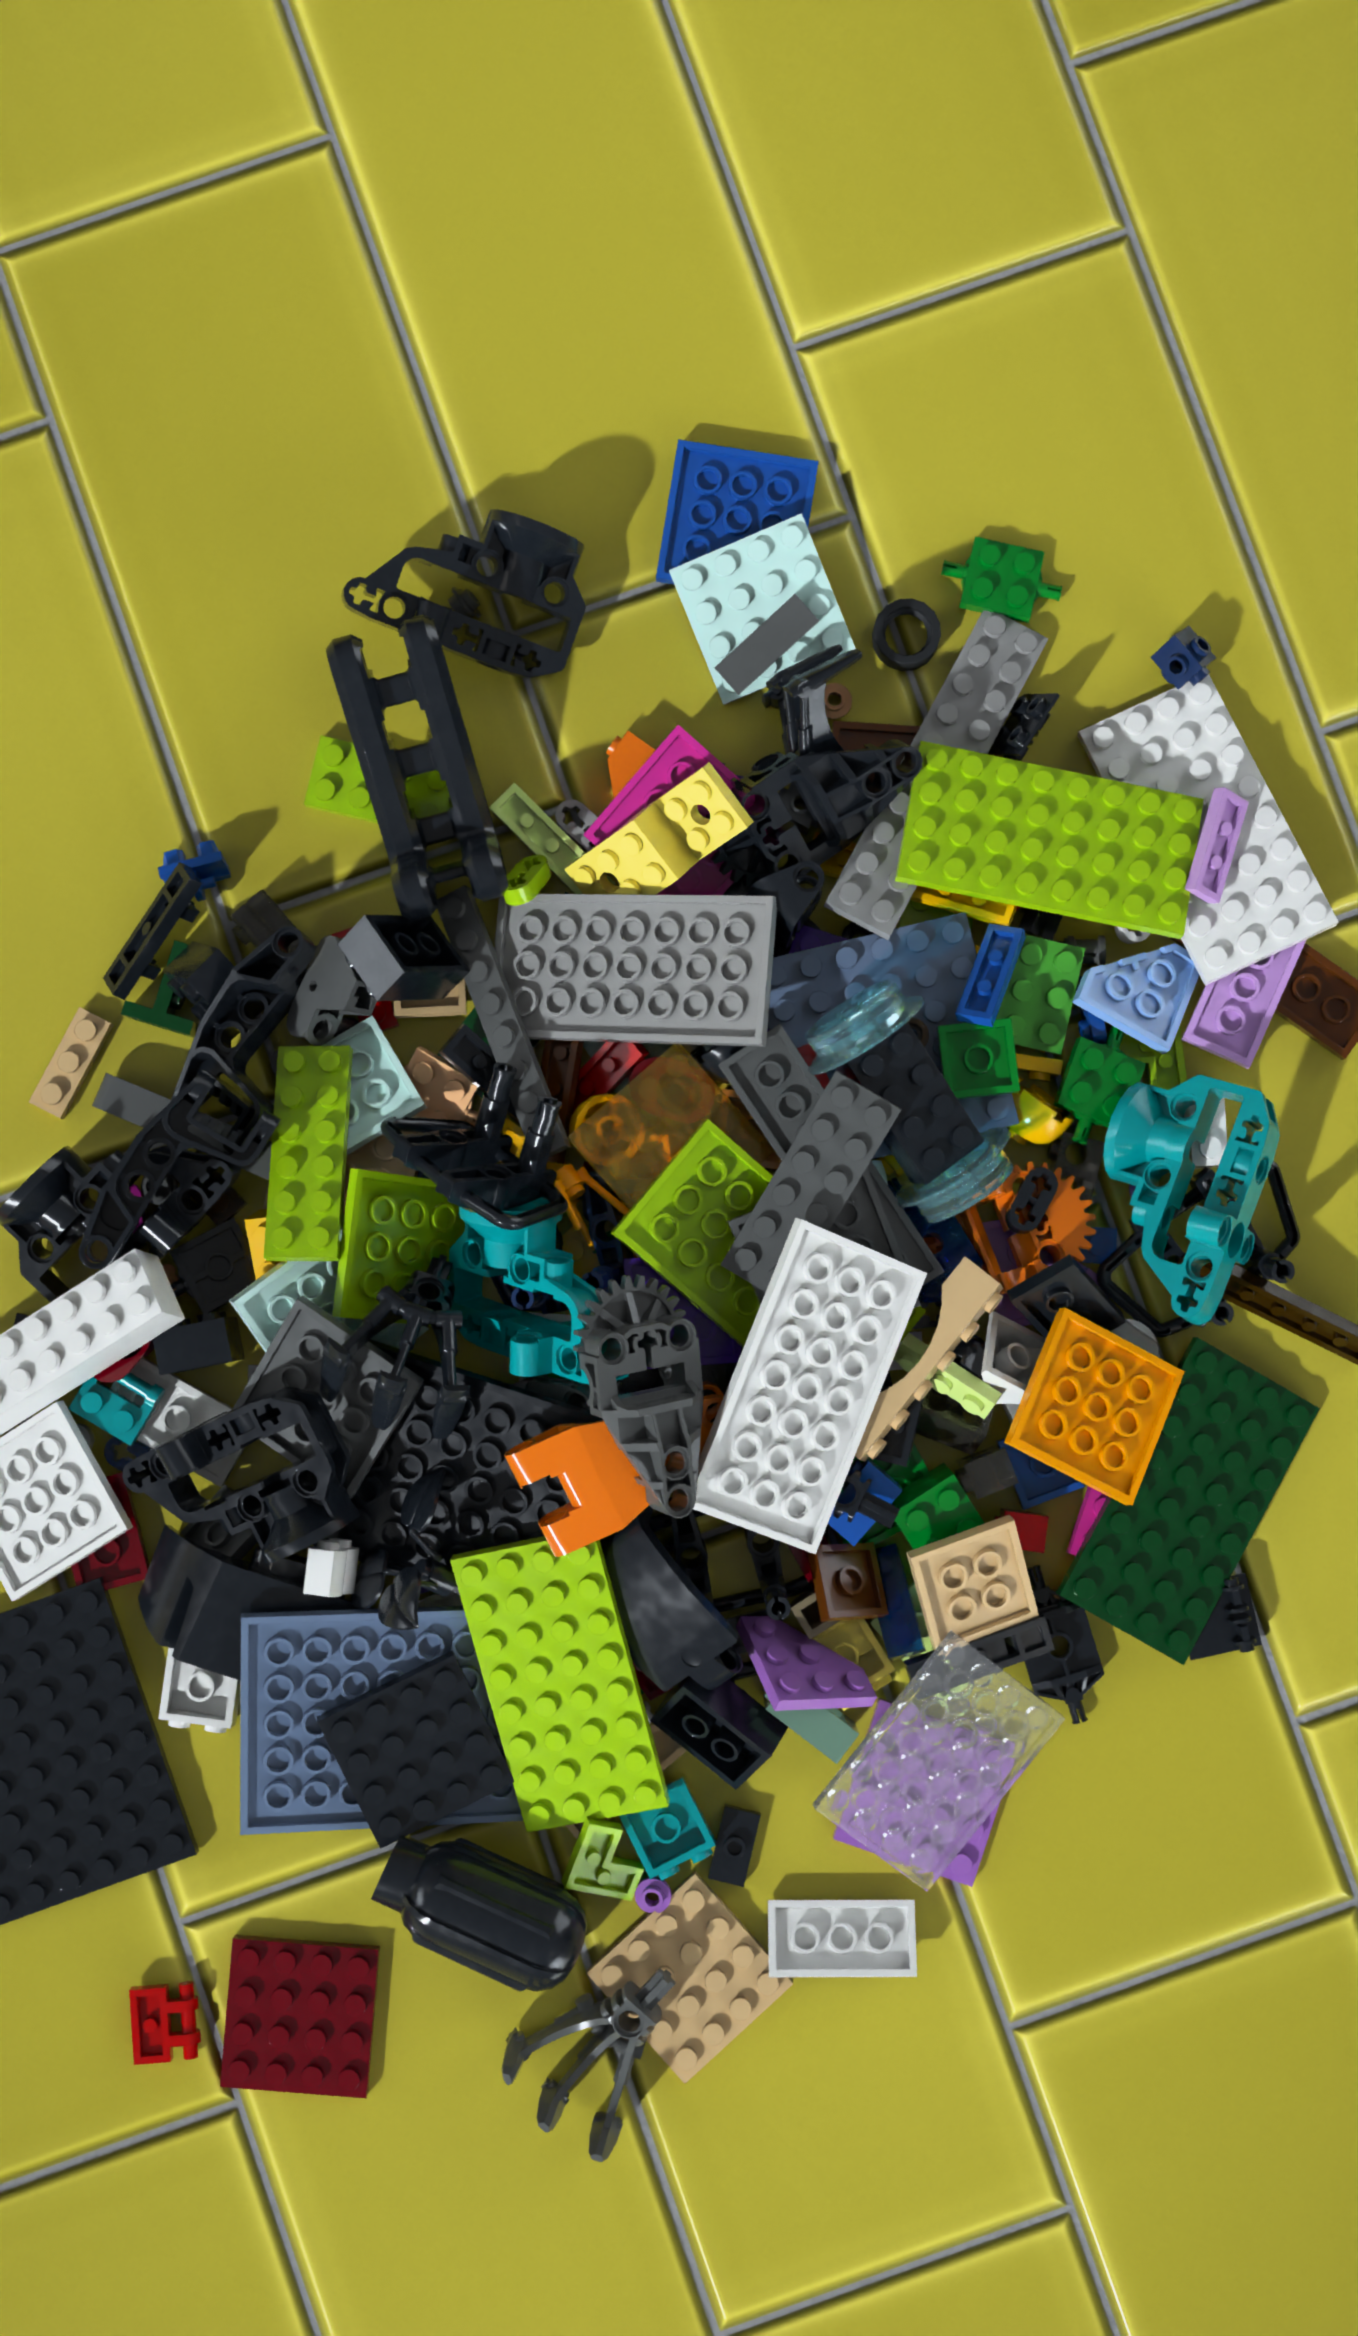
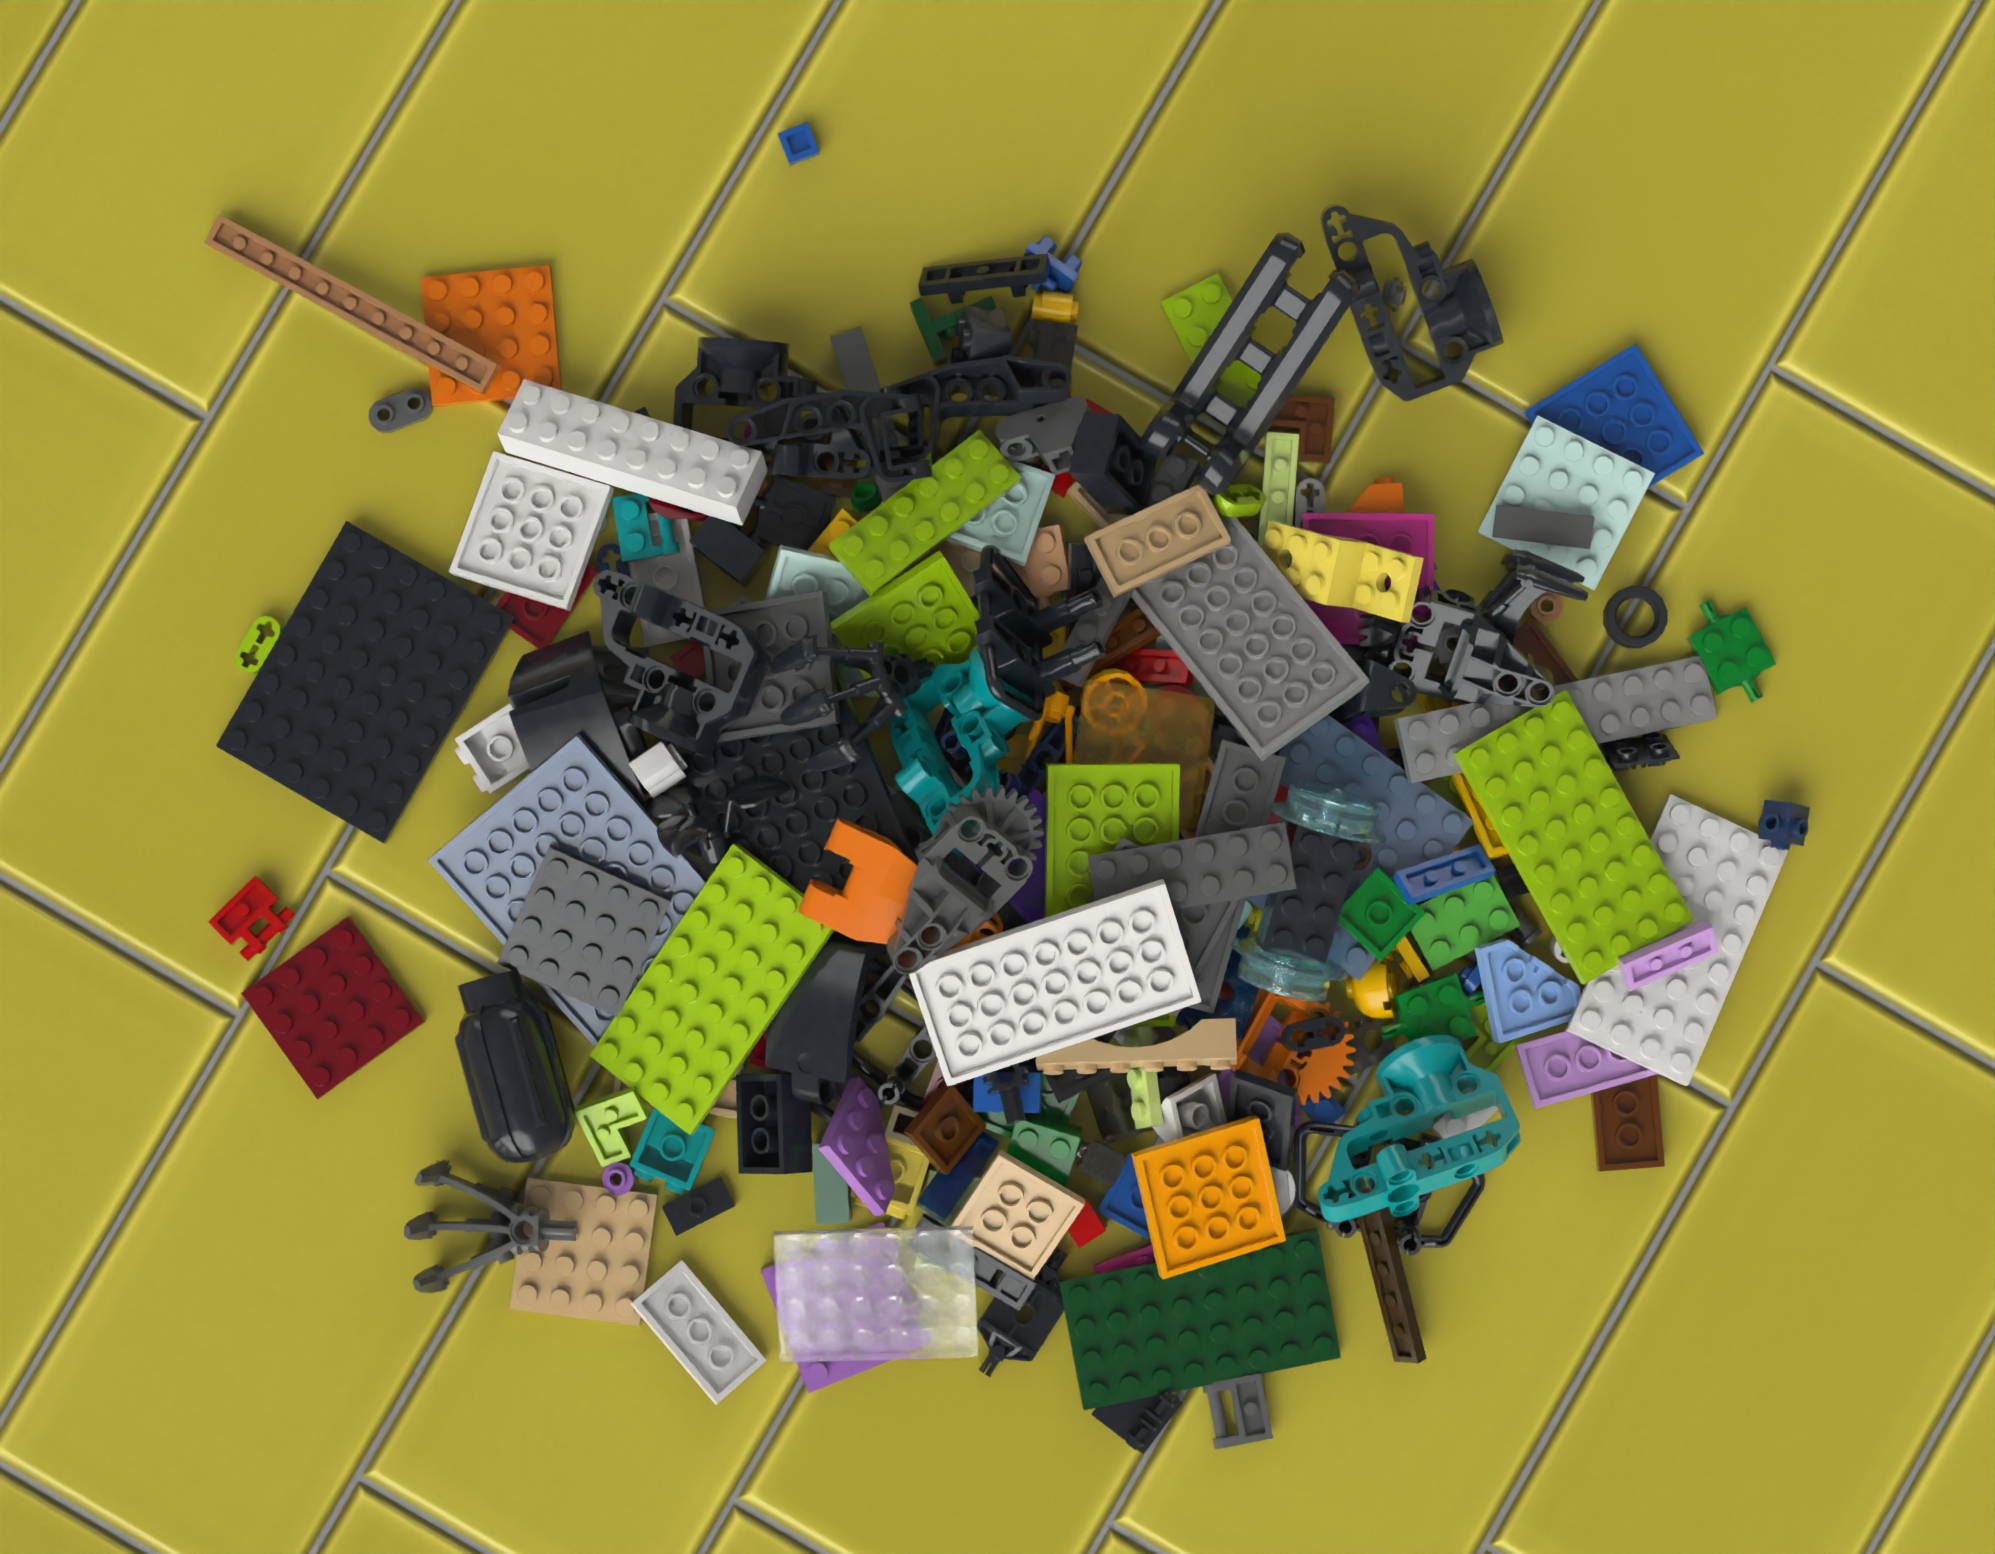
camera: 45 degrees right, 0 degrees up
tan plate [29,1007,114,1119] -> none
none -> red plate [669,641,706,678]
none -> green plate [851,482,882,512]
none -> yellow brick [1031,290,1079,326]
none -> tan plate [1084,485,1232,597]
none -> dark grey plate [1202,1373,1273,1449]
none -> reddish brown plate [1270,394,1335,464]

